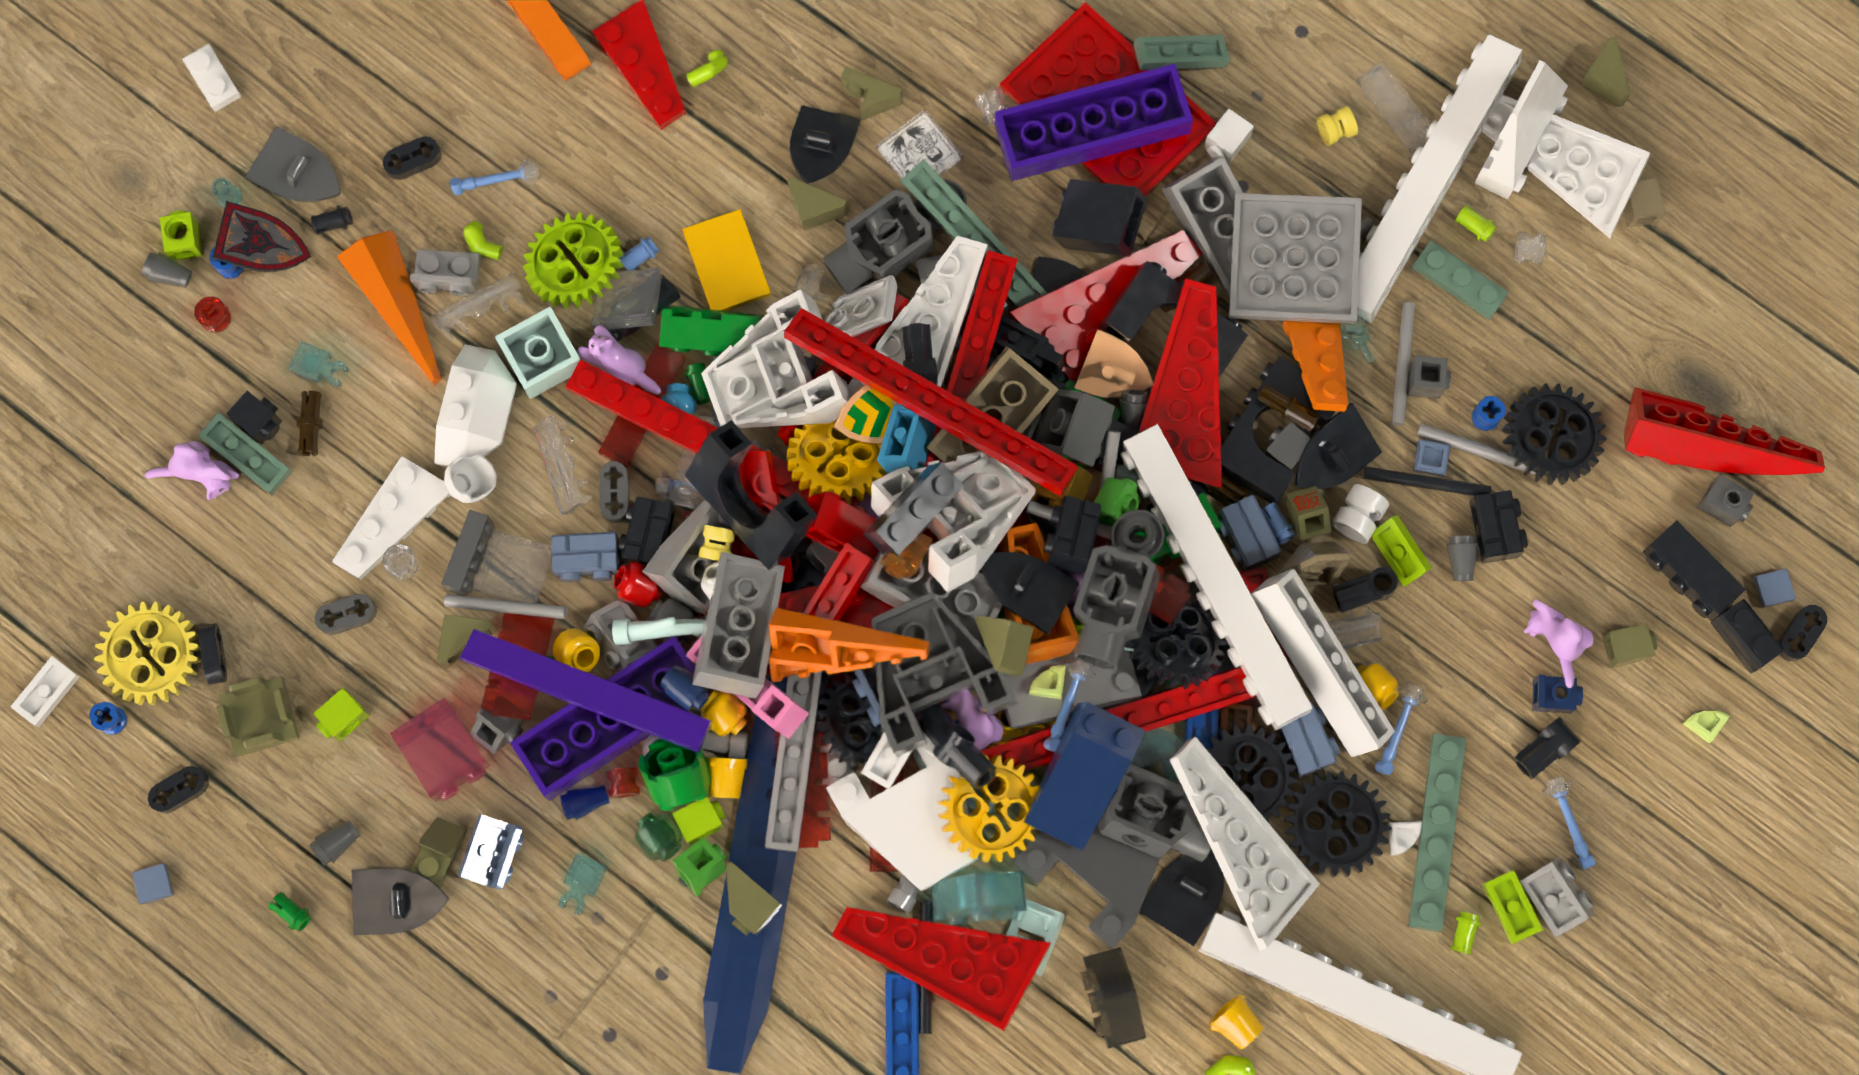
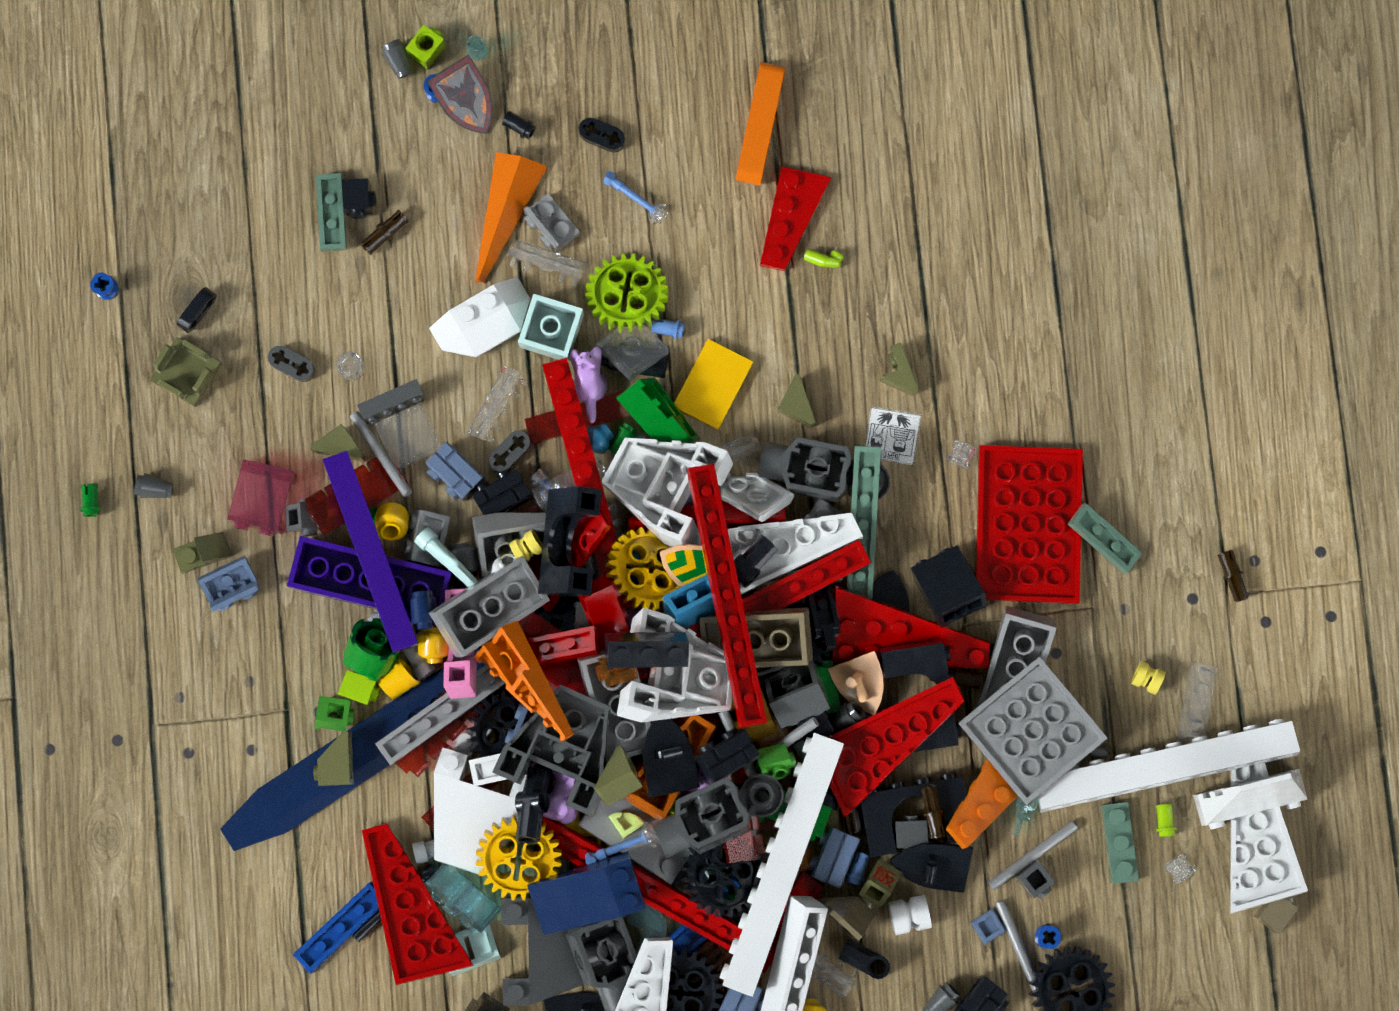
camera: 45 degrees right, 5 degrees up
white plate [10,656,80,728] -> none
light yellow gear [94,601,201,706] -> none
sand blue tile [132,863,174,905] -> none
lavender animal [145,441,240,500] -> none
black beam [147,766,209,813] -> none
clear red wheel [194,296,231,333] -> none
dark grey shield [245,126,341,202] -> none
clear light blue plate [288,341,349,387] -> none
lime brick [313,688,370,741] -> none
white wing [332,456,451,580] -> none
shield [352,868,450,935] -> none
white hair [445,454,497,503] -> none
lime arm [463,221,503,260] -> none
clear blue cone [559,785,610,821] -> none
clear light blue plate [559,853,607,916] -> none
clear red wheel [606,767,641,799] -> none
red head [613,561,663,608] -> none
clear green head [634,813,683,862] -> none
black shield [790,105,861,184] -> none
dark purple brick [994,64,1193,182] -> none
white brick [1204,109,1254,164] -> none
black bar [1363,466,1492,496] -> none
lime plate [1371,515,1433,587] -> none
olive slope [1580,37,1631,107] -> none

